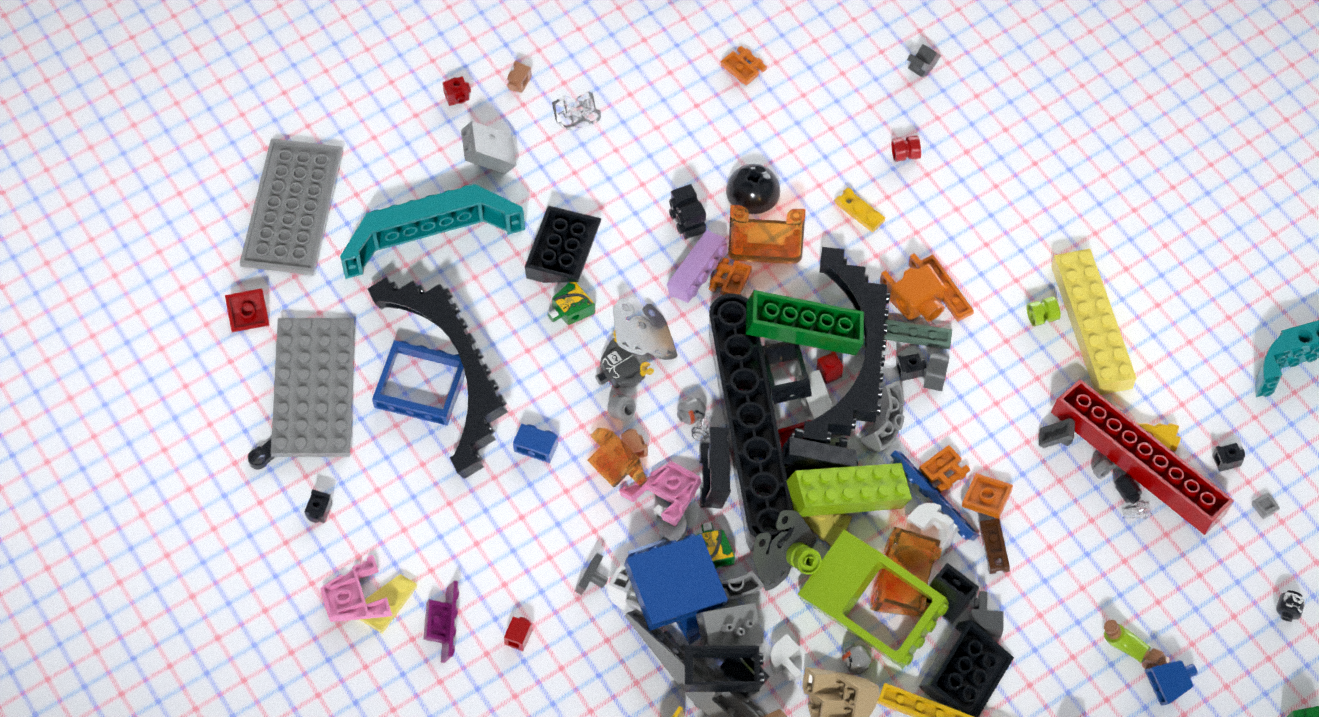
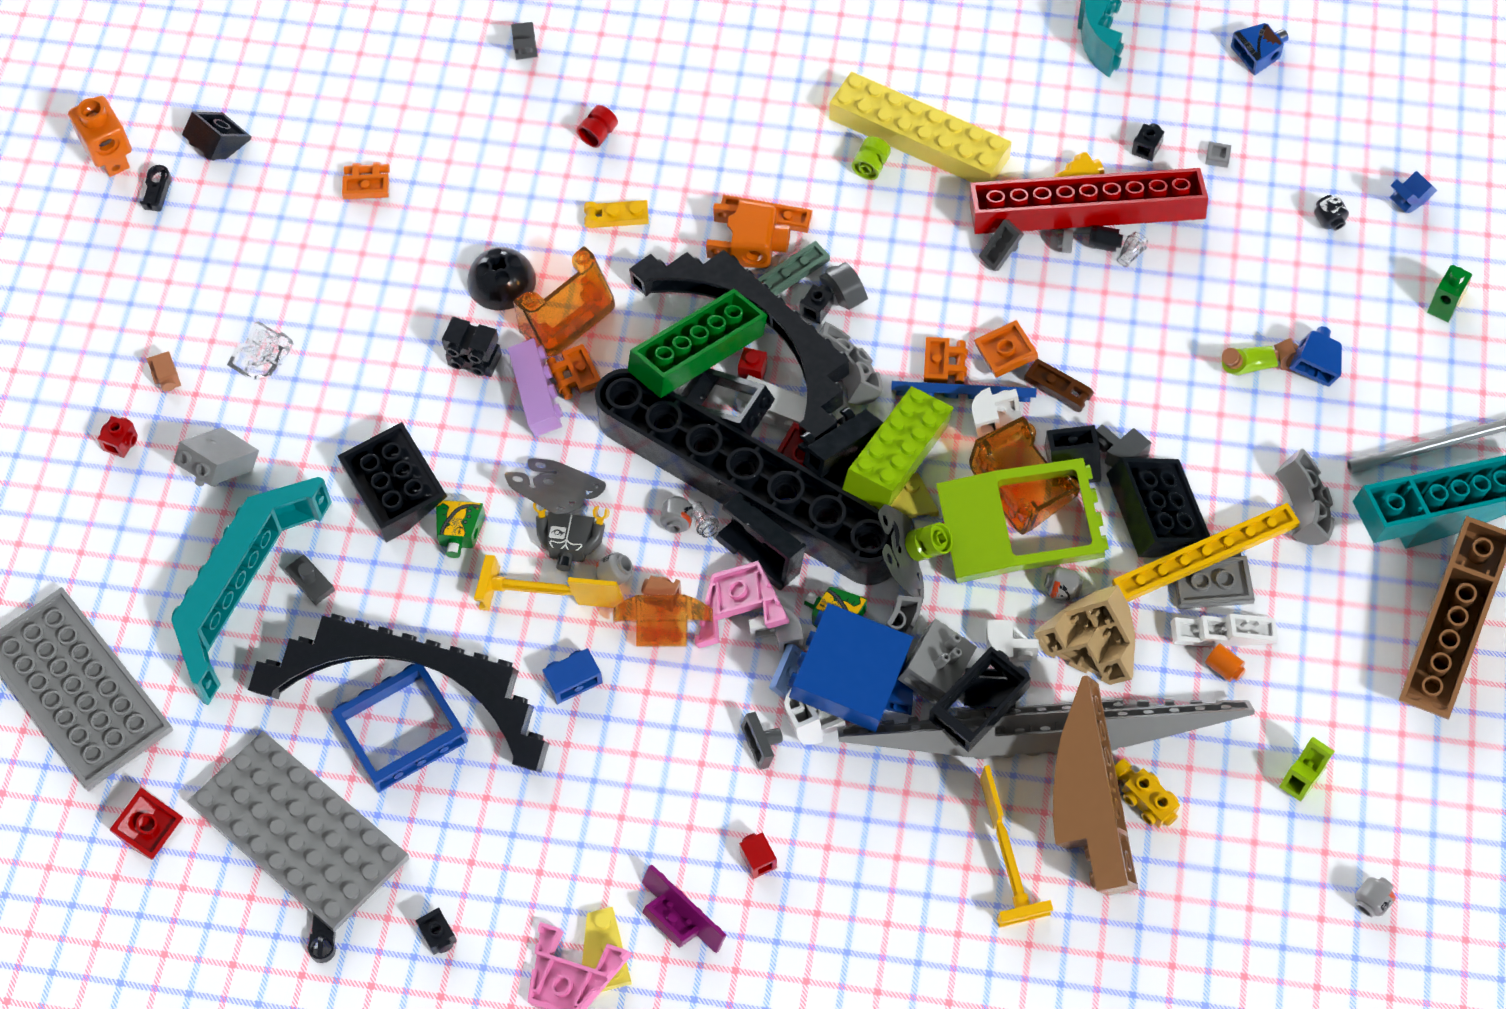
camera: 45 degrees left, 0 degrees up
none -> dark grey tile [284,554,335,606]
none -> yellow piece [474,554,627,611]

